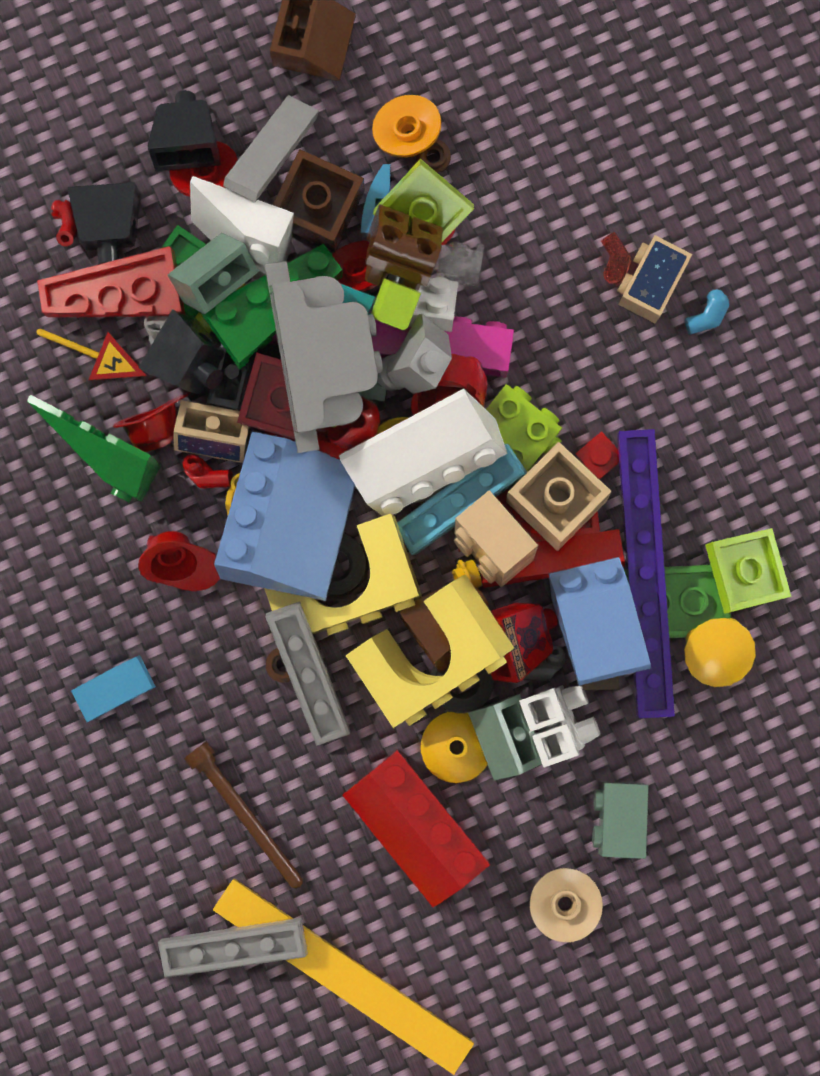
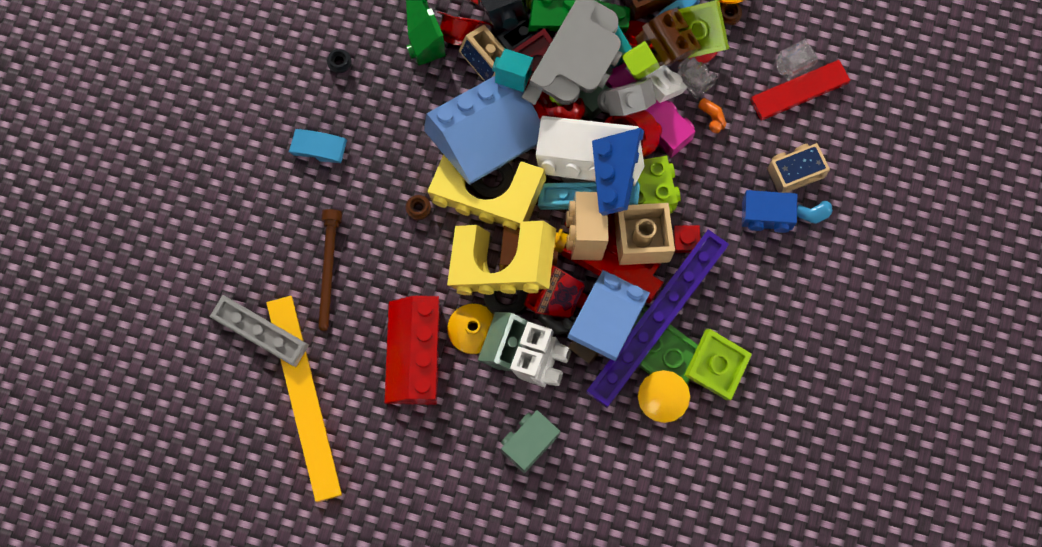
camera: 40 degrees right, 10 degrees down
red piece [138,531,220,591] -> none
red arm [182,454,233,489] -> none
light grey tile [265,601,350,746] -> none
tan dish [530,868,603,942] -> none
clear red arm [601,232,632,285] -> none
none -> black plate [327,49,352,73]
none -> teal brick [492,48,533,92]
none -> blue wing [592,127,644,216]
none -> orange arm [698,98,726,134]
none -> blue brick [742,190,797,233]
none -> red tile [750,60,850,121]
none -> clear brick [776,39,818,81]

